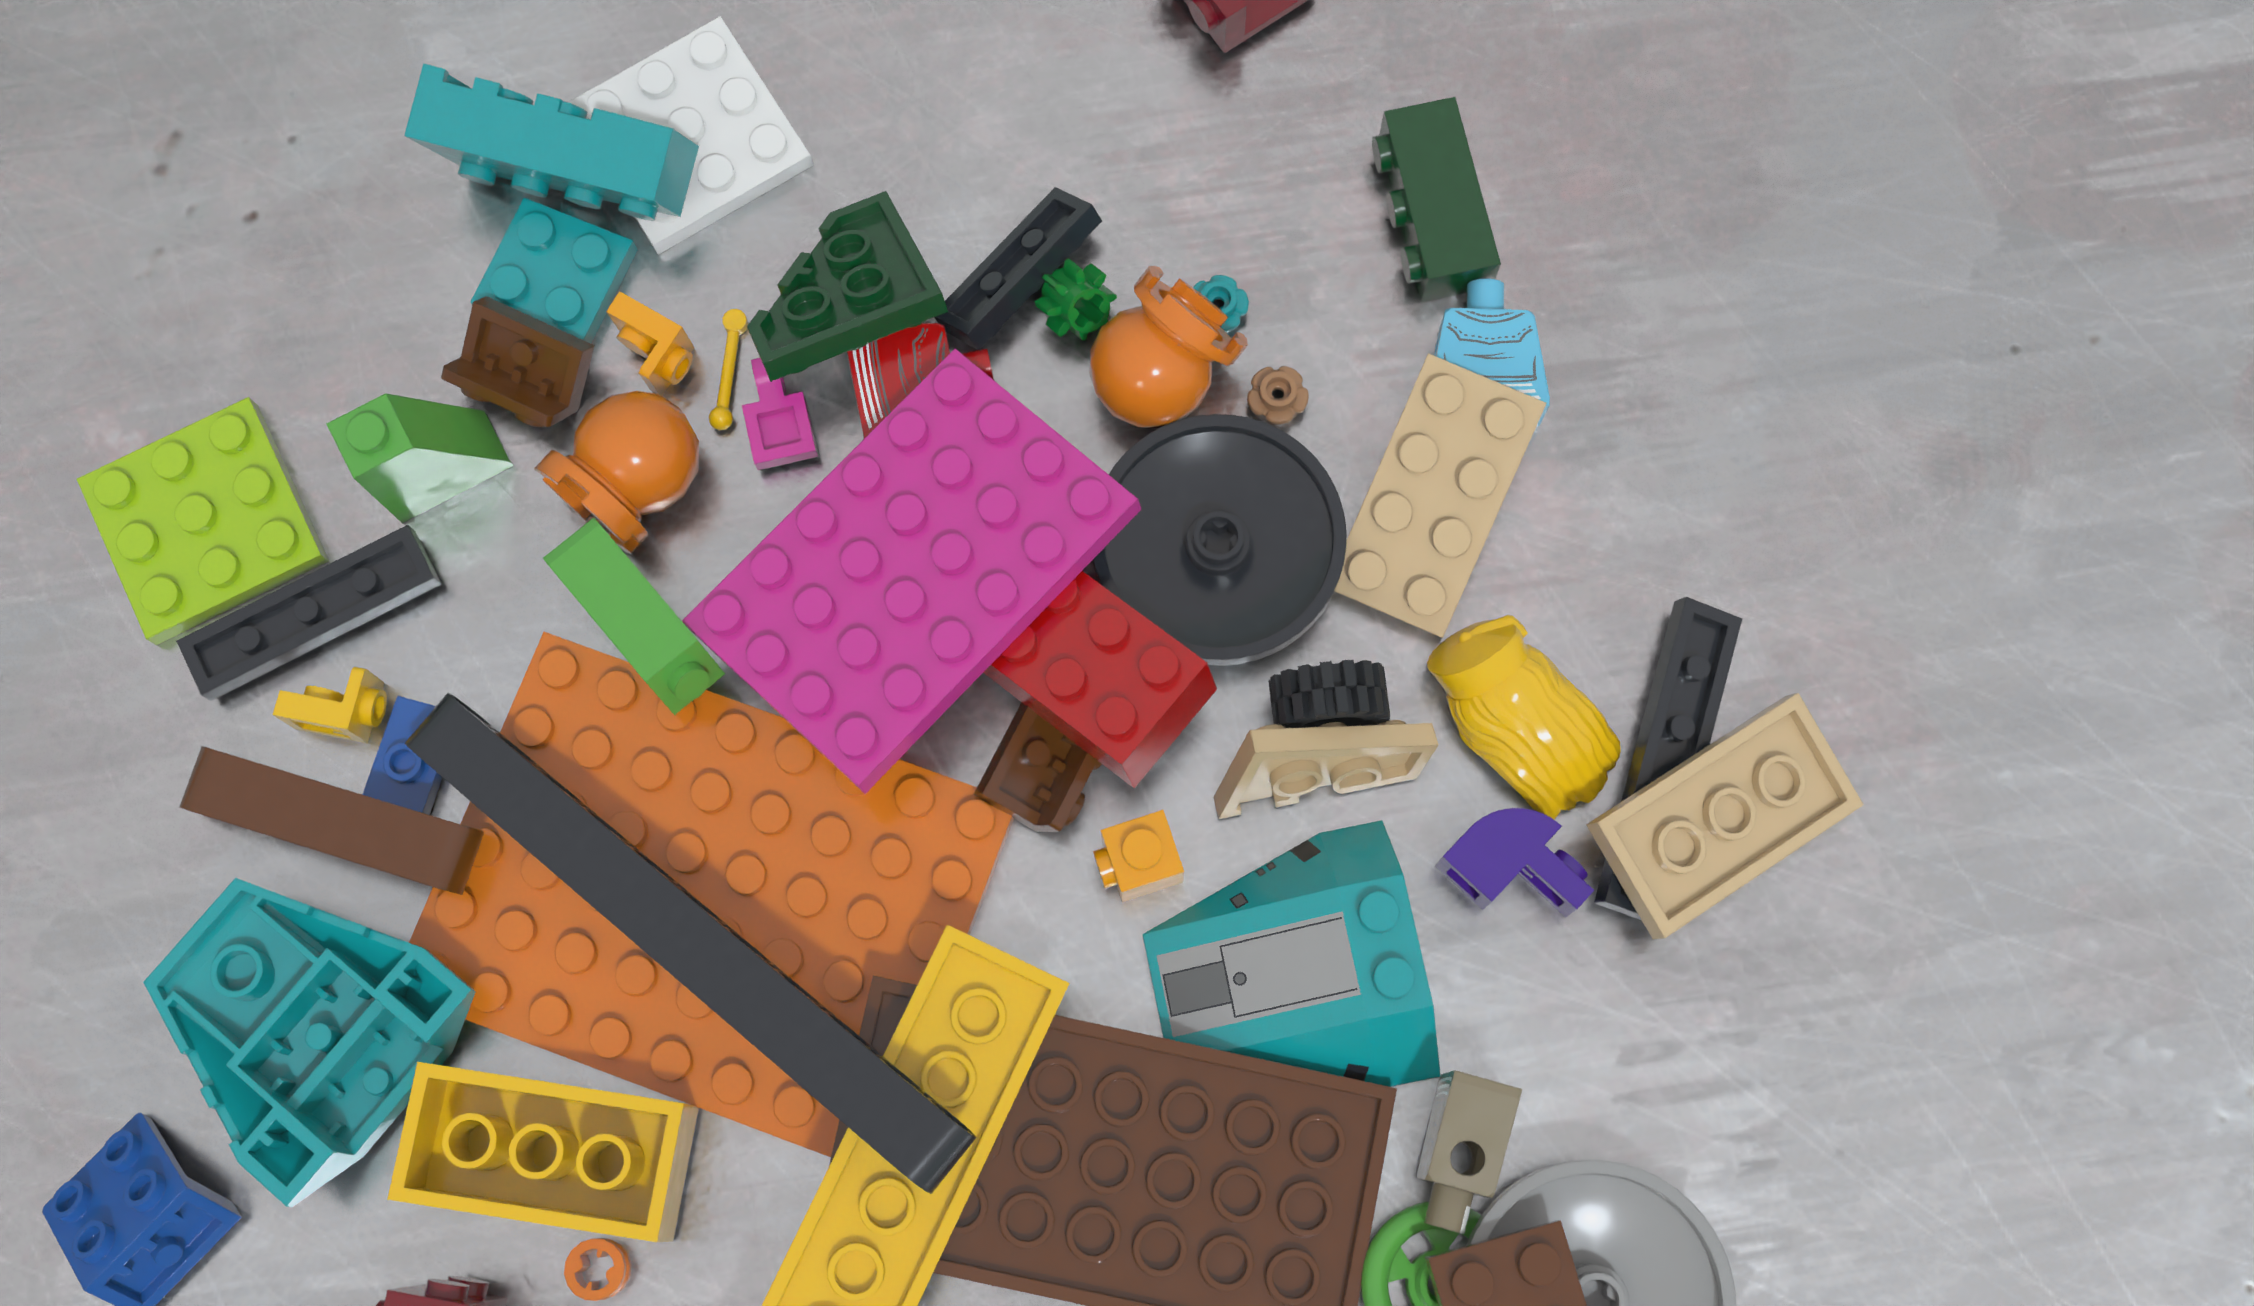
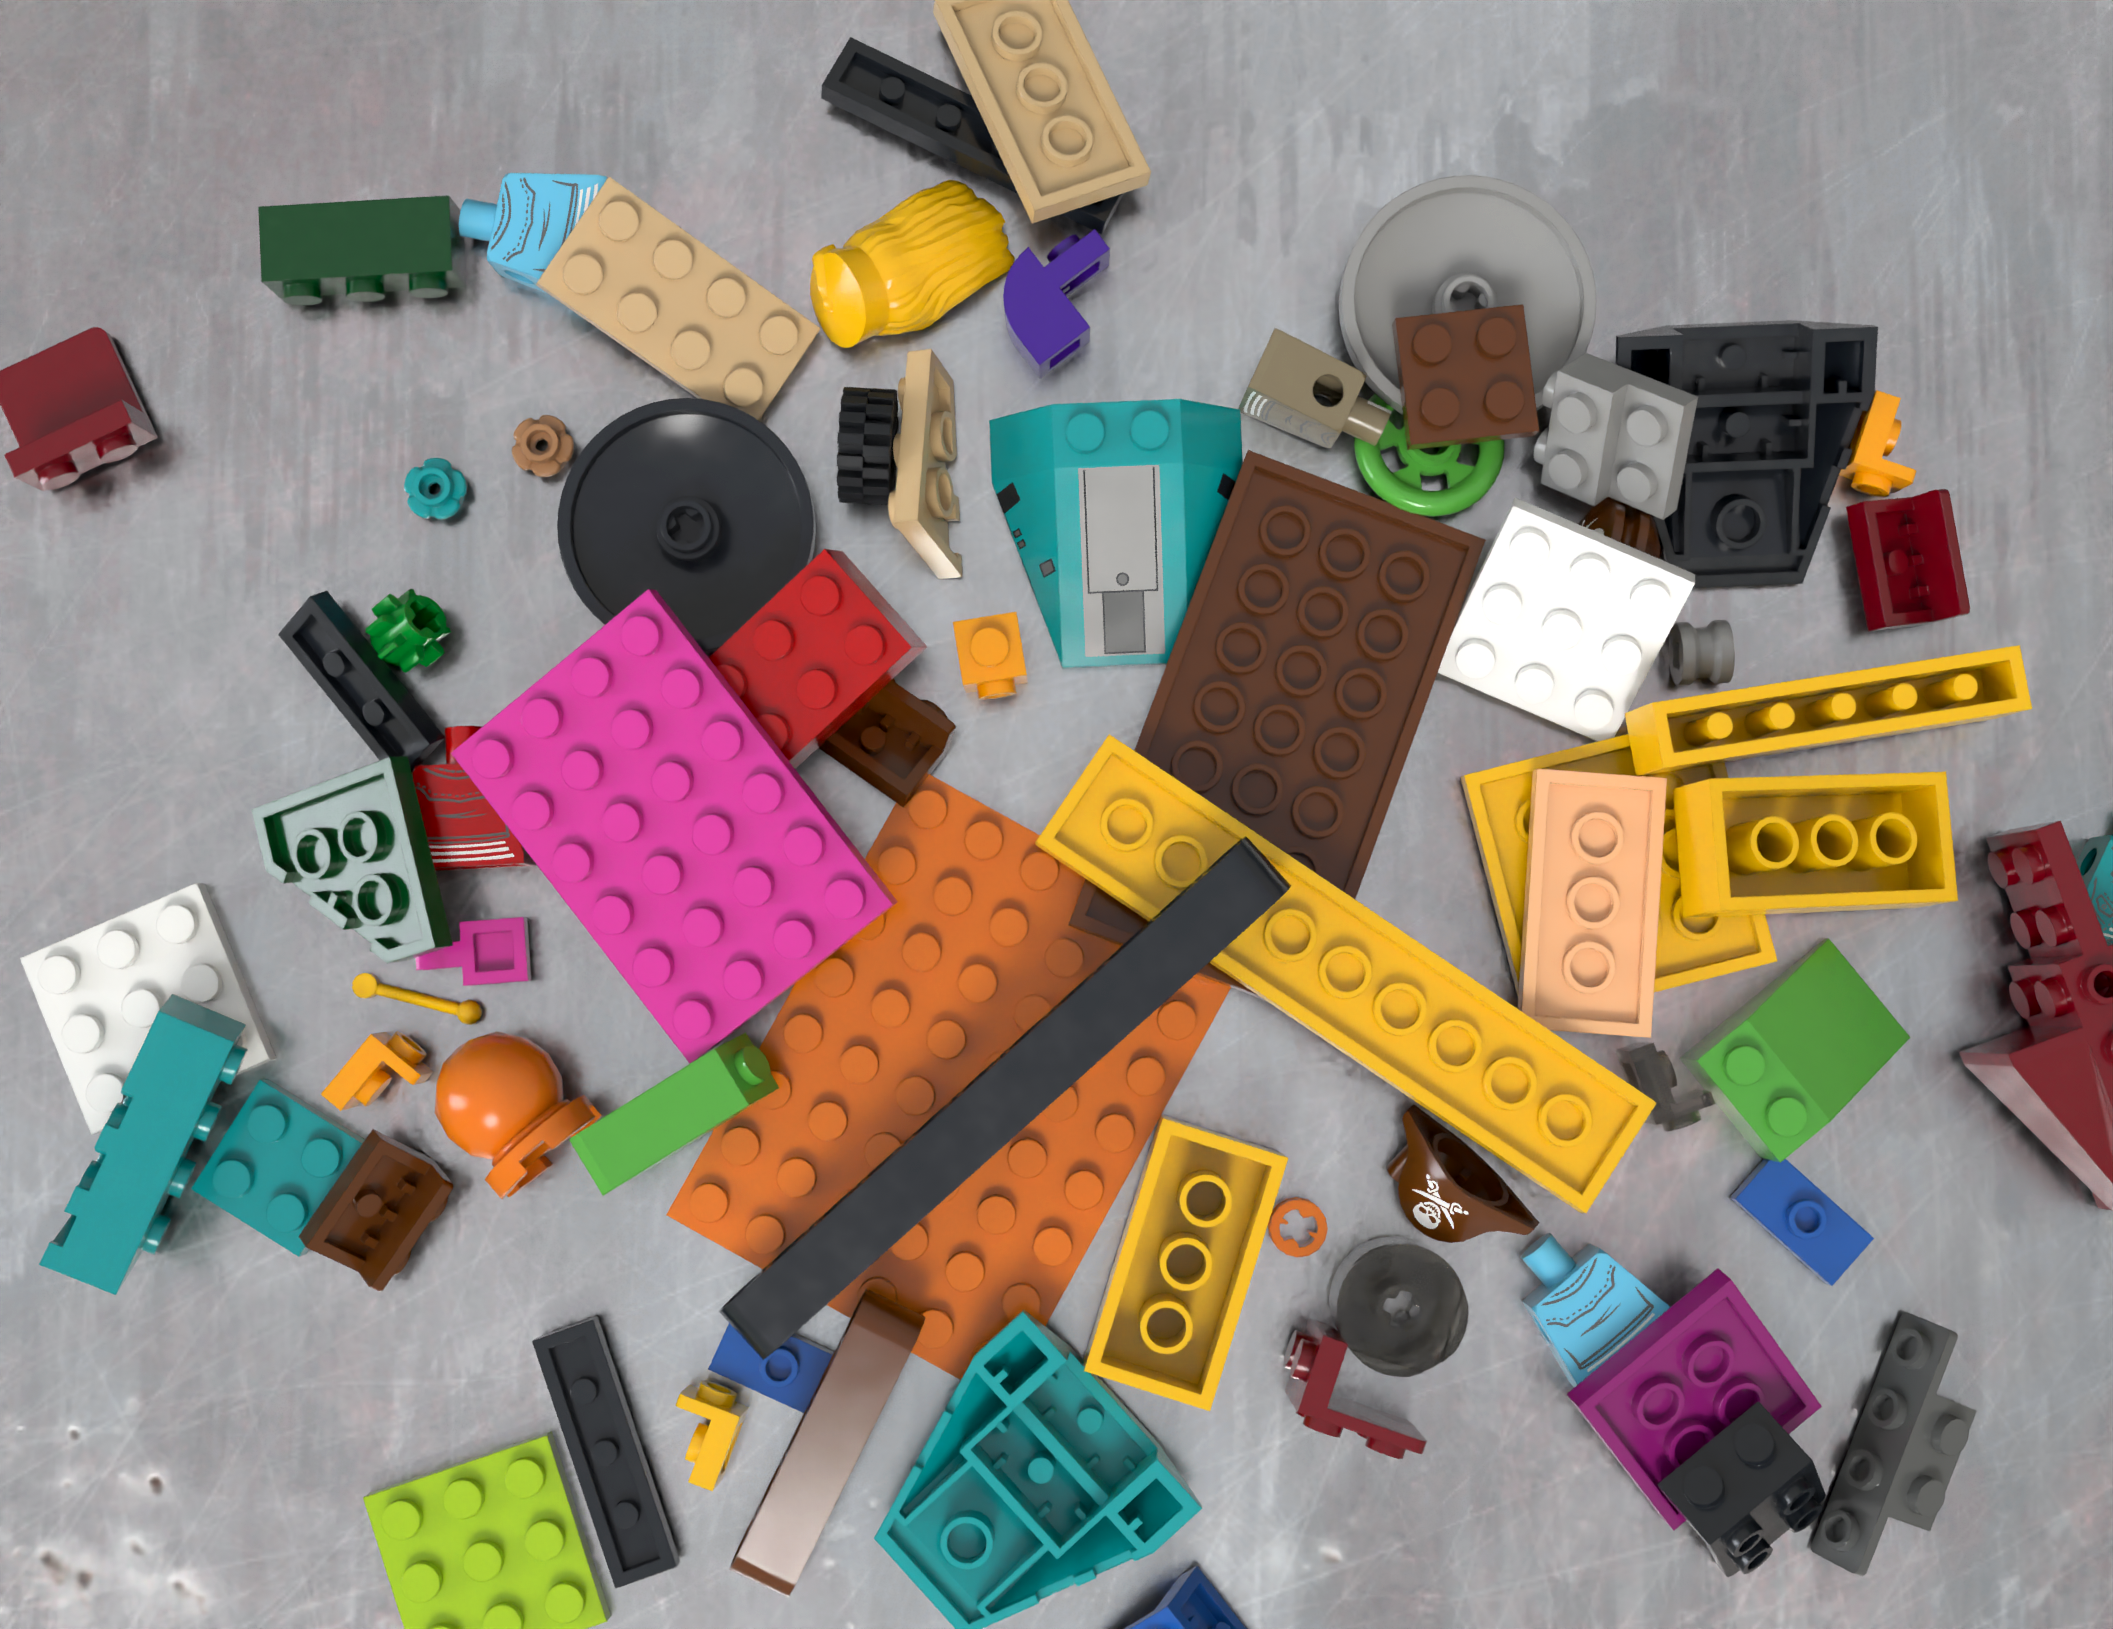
camera: 80 degrees left, 10 degrees up
bright green slope [326,393,514,523] -> none
orange tile [1089,266,1248,428] -> none

